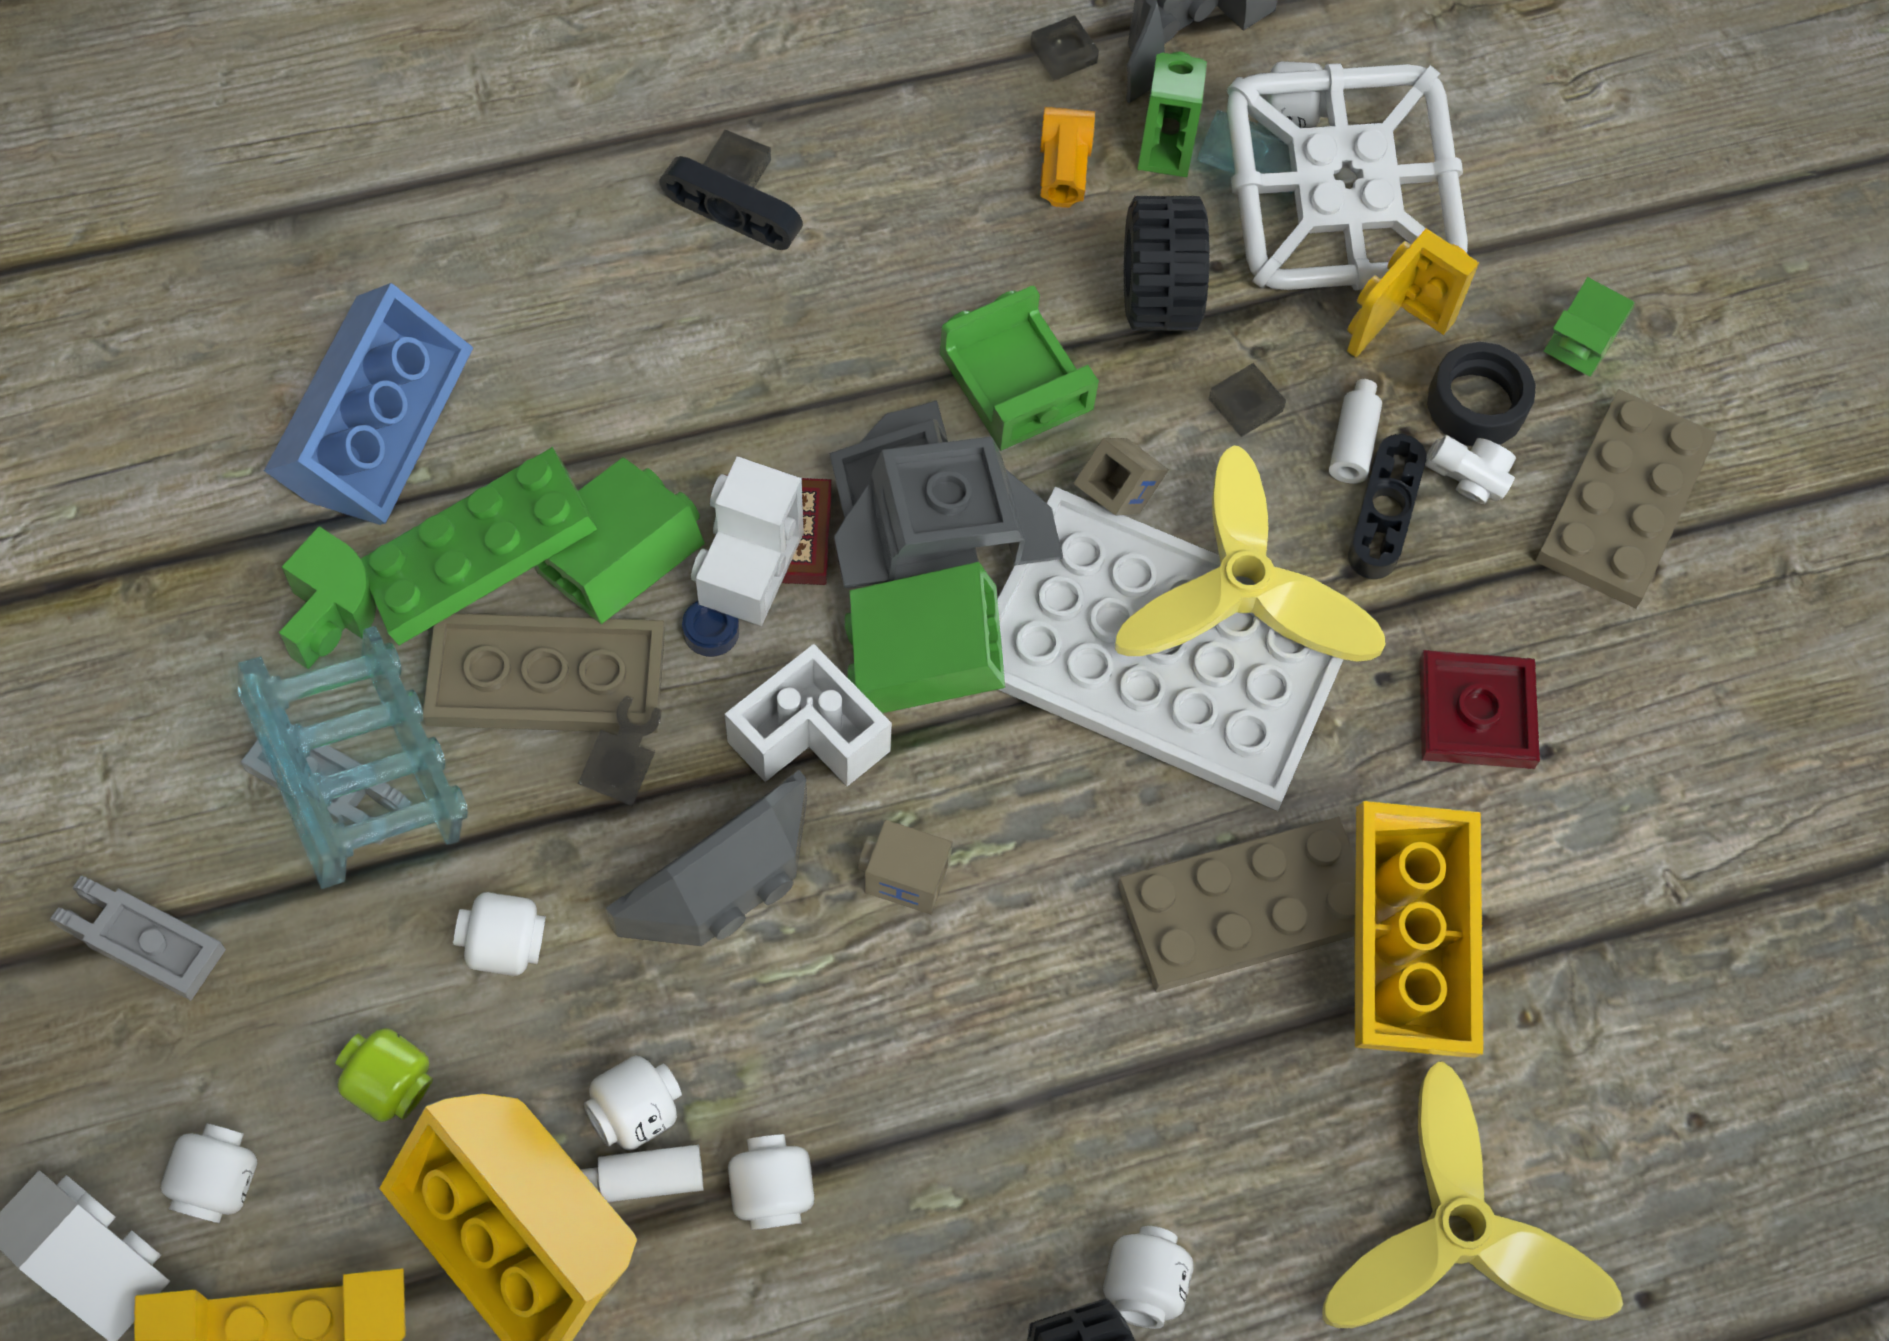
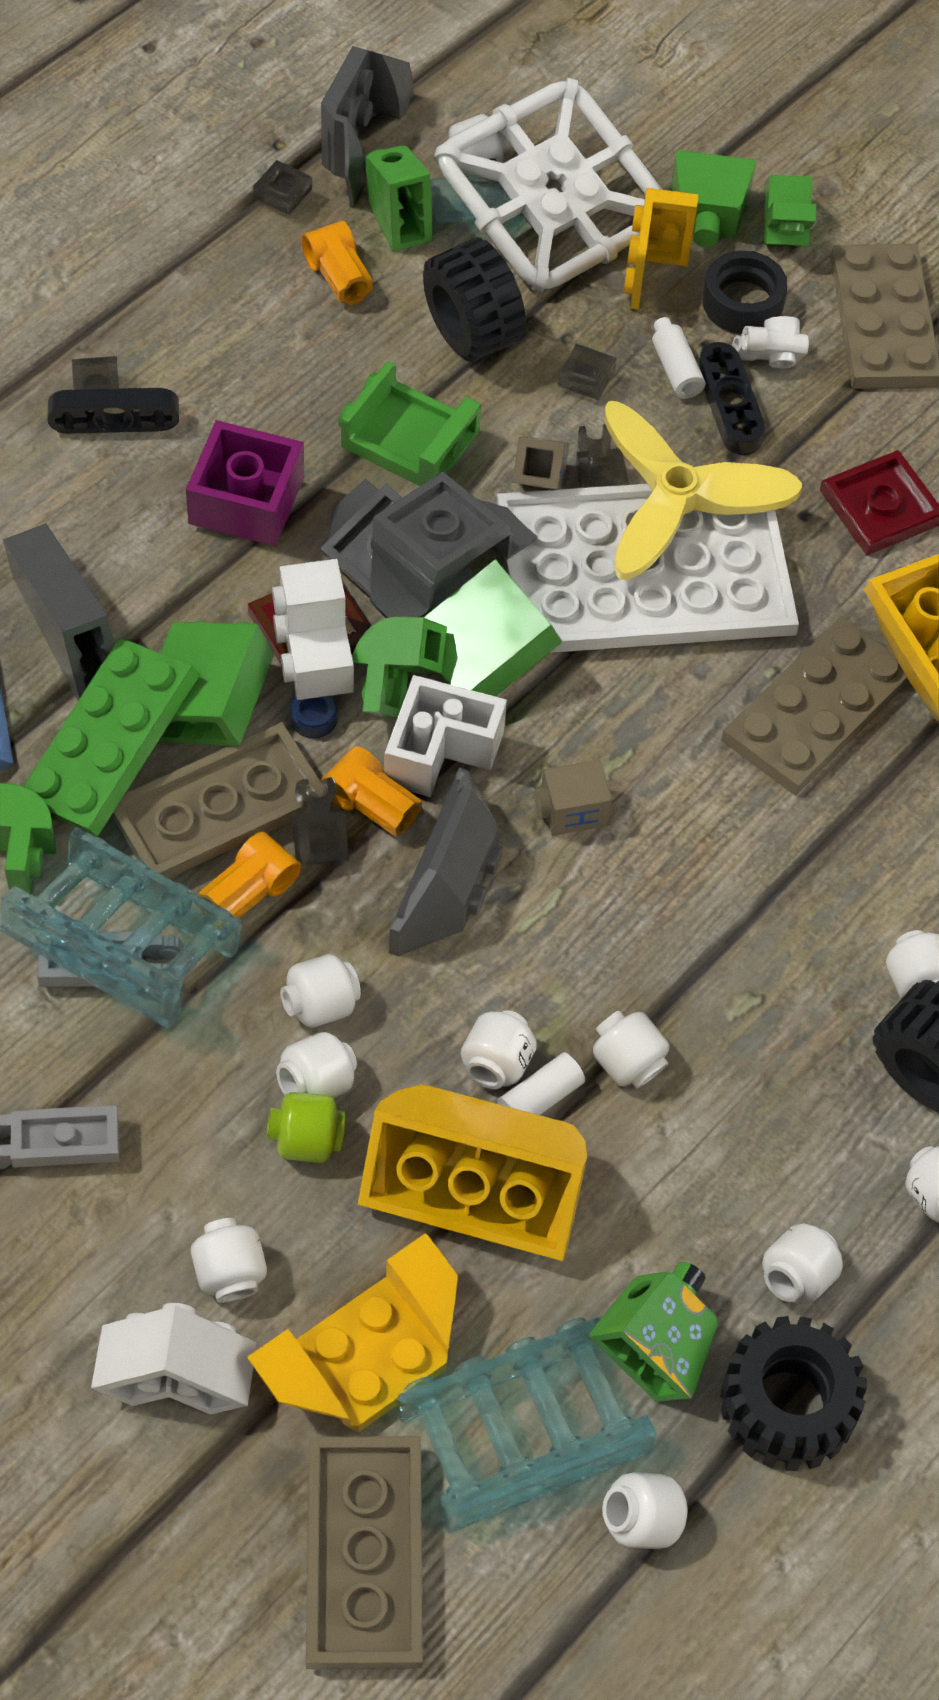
camera: 30 degrees left, 5 degrees down
none -> dark grey slope [3,523,114,701]
none -> magenta brick [186,420,304,546]
none -> light orange piece [198,831,302,928]
none -> white head [276,1032,357,1099]
none -> light orange piece [320,746,422,837]
none -> bright green brick [352,617,447,719]
none -> clear smoke plate [575,424,629,488]
none -> bright green torso [671,150,756,248]

